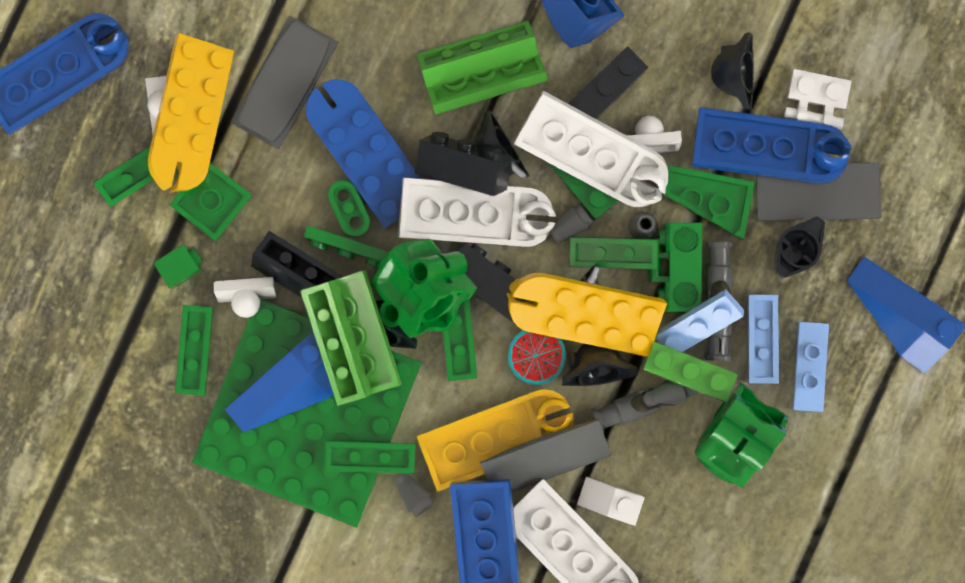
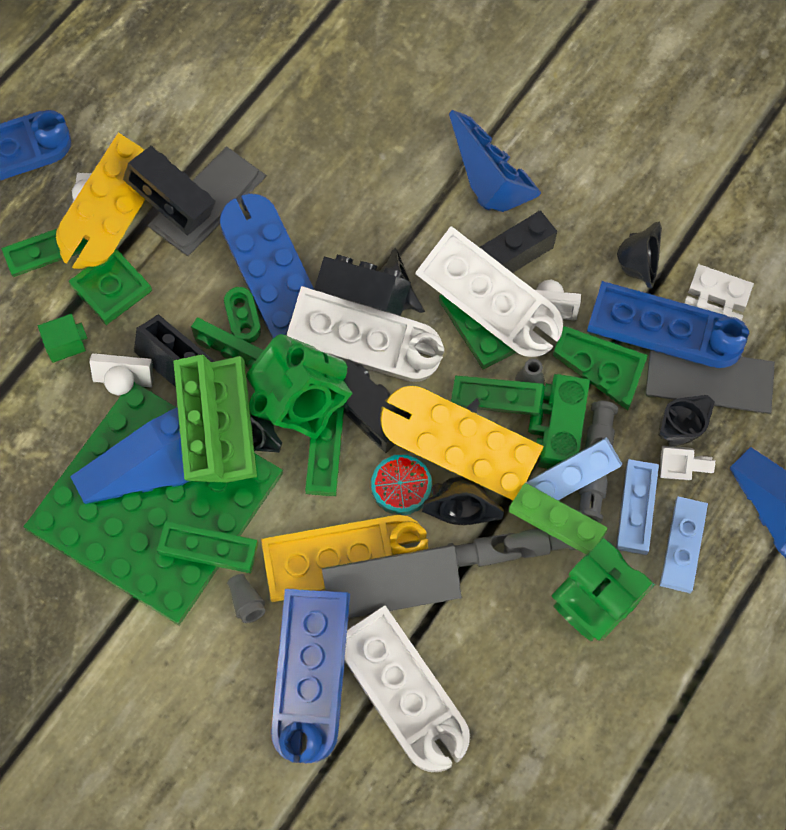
camera: 10 degrees right, 20 degrees down
green plate [175,305,214,396] -> none
bright green slope [417,20,548,115] -> none
dark grey cone [550,203,594,244] -> none
white slope [577,477,645,526] -> none
none -> black brick [123,145,216,236]
none -> white plate [659,446,715,480]

